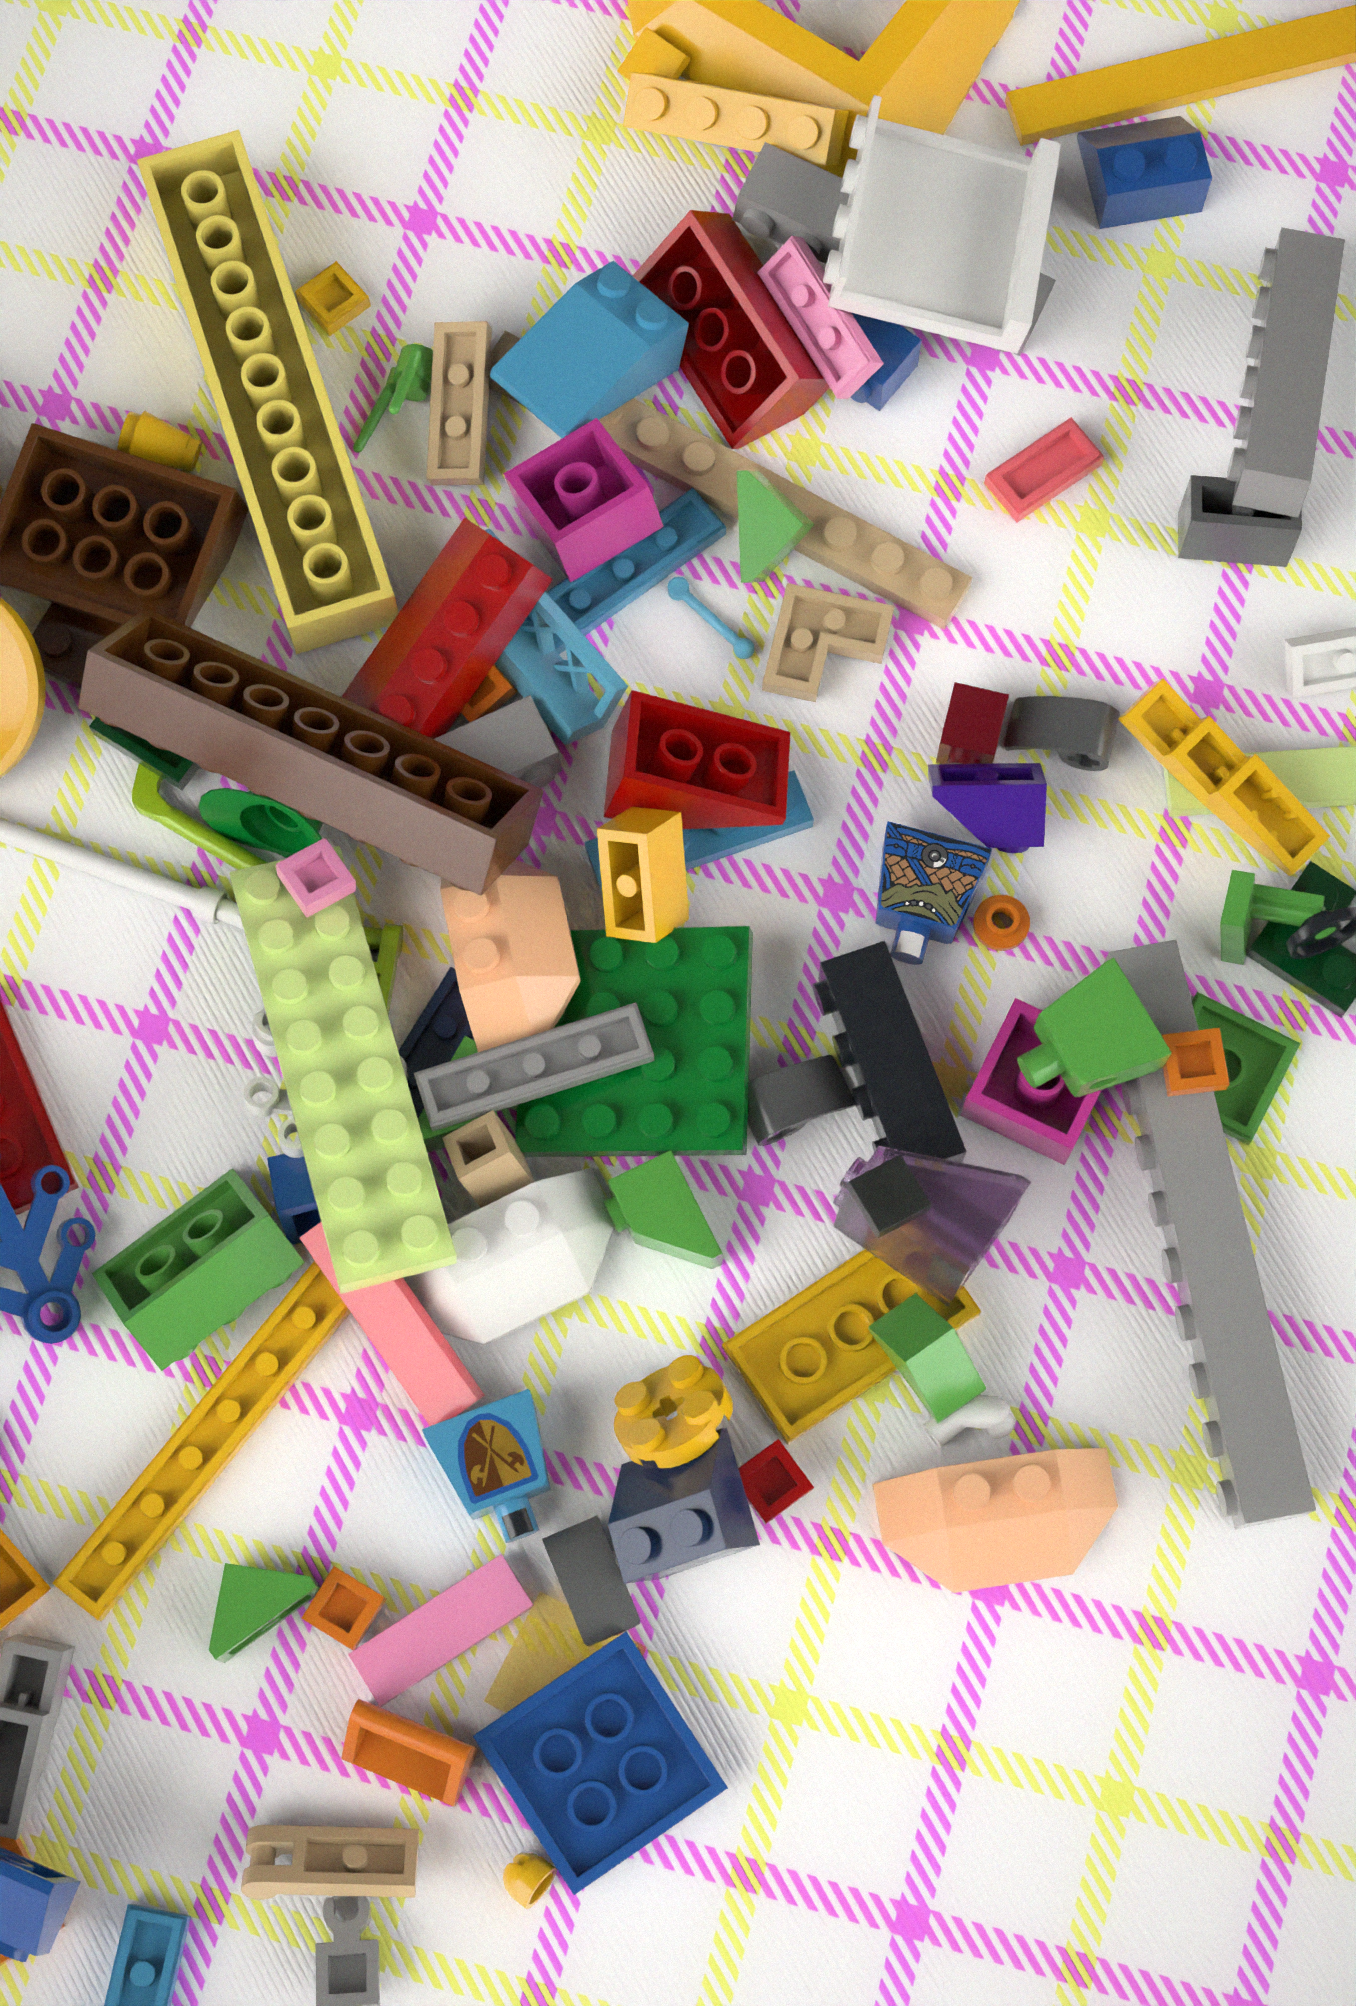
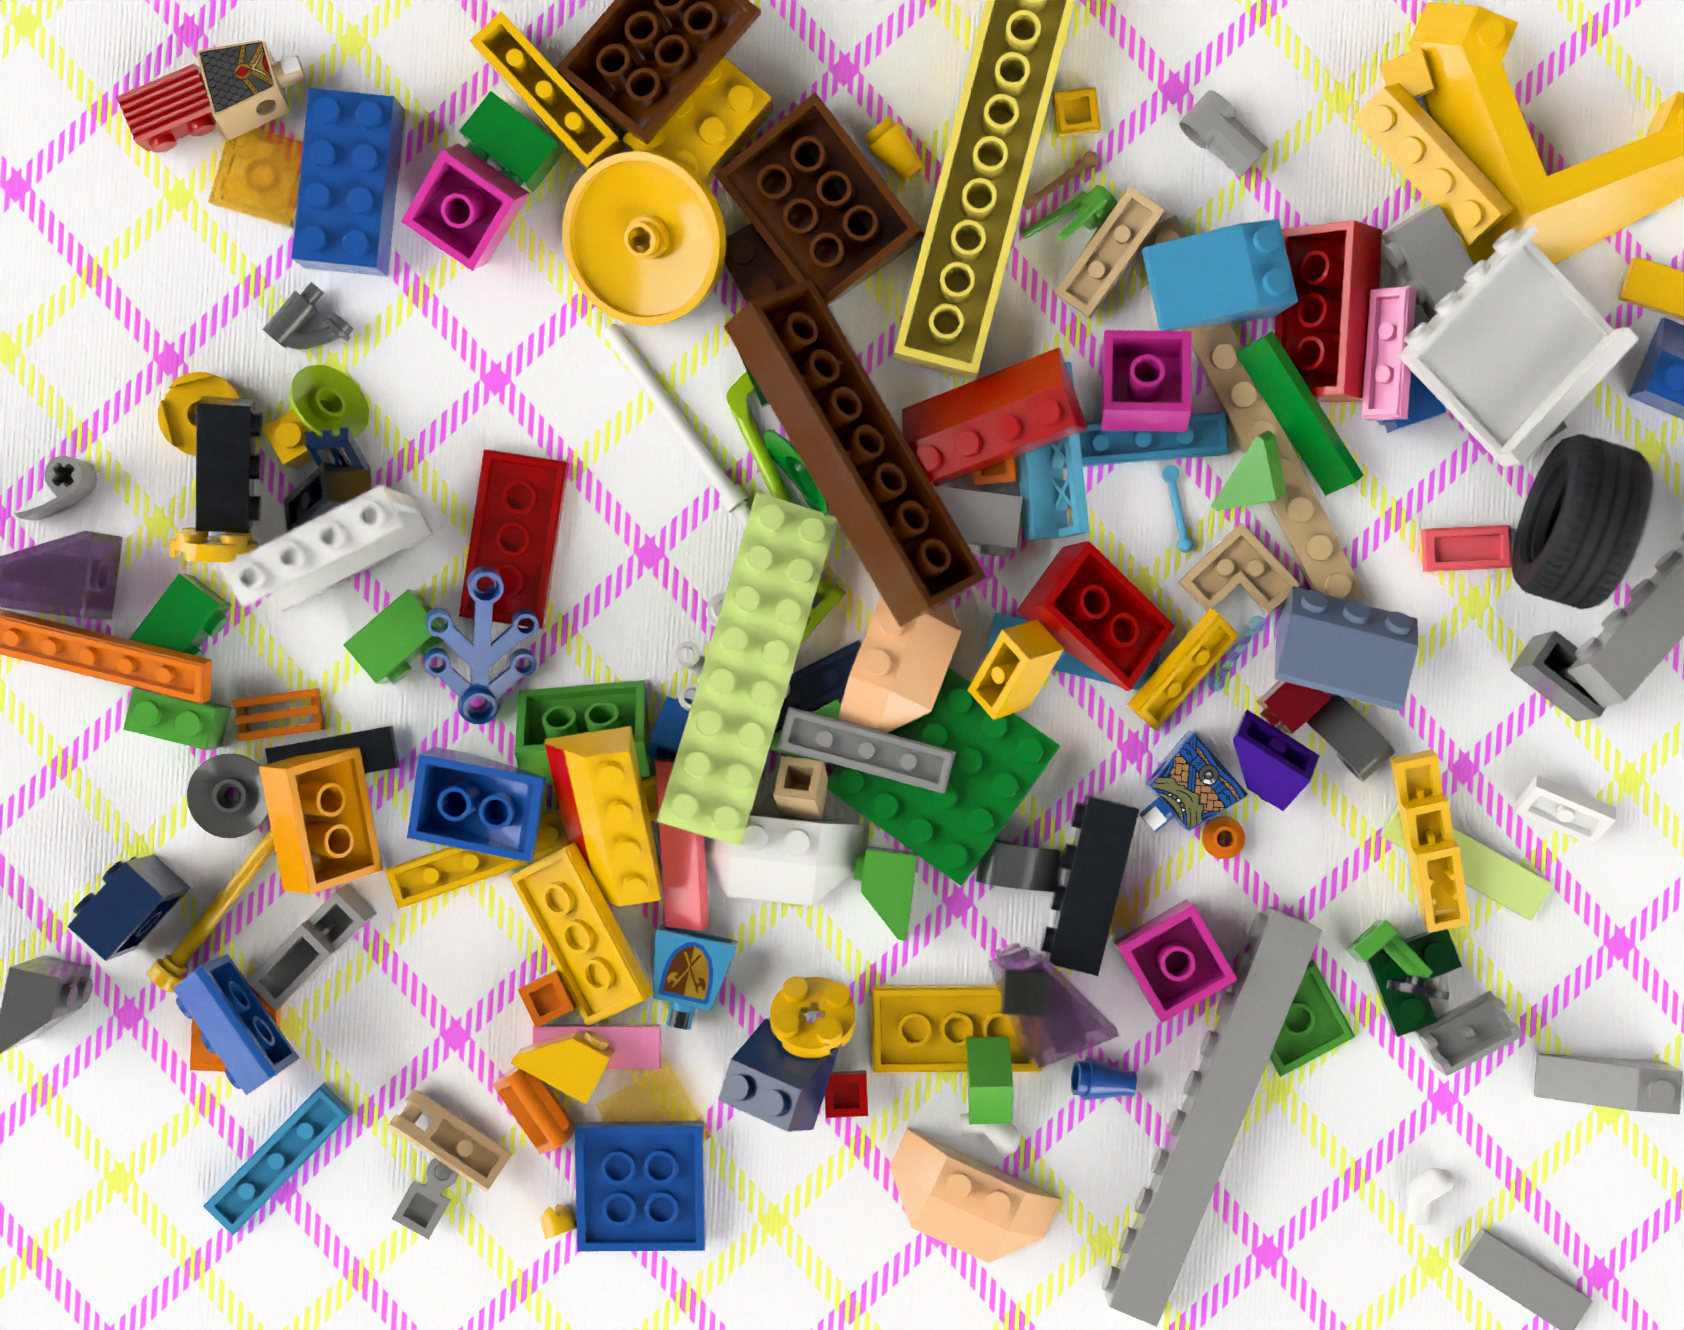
camera: 30 degrees right, 15 degrees up
bright green slope [208,1563,321,1663] -> none
bright pink plate [276,837,356,918] -> none
dark grey panel [542,1515,641,1646] -> none
bright green torso [1017,957,1172,1097] -> none
orange plate [1161,1028,1230,1097] -> none
none -> blue slope [407,747,546,863]
none -> yellow tile [509,842,655,1026]
none -> yellow slope [510,1031,615,1104]
none -> yellow slope [544,726,662,907]
none -> medium nougat hinge [1023,151,1099,210]
none -> blue cone [1071,1057,1137,1100]
none -> yellow tile [1126,608,1239,731]
none -> light grey piece [1179,90,1268,178]
none -> clear light blue hinge [1207,616,1266,691]
none -> green tile [1235,331,1364,496]
none -> sand blue slope [1274,586,1419,711]
none -> black tyre [1512,434,1653,610]

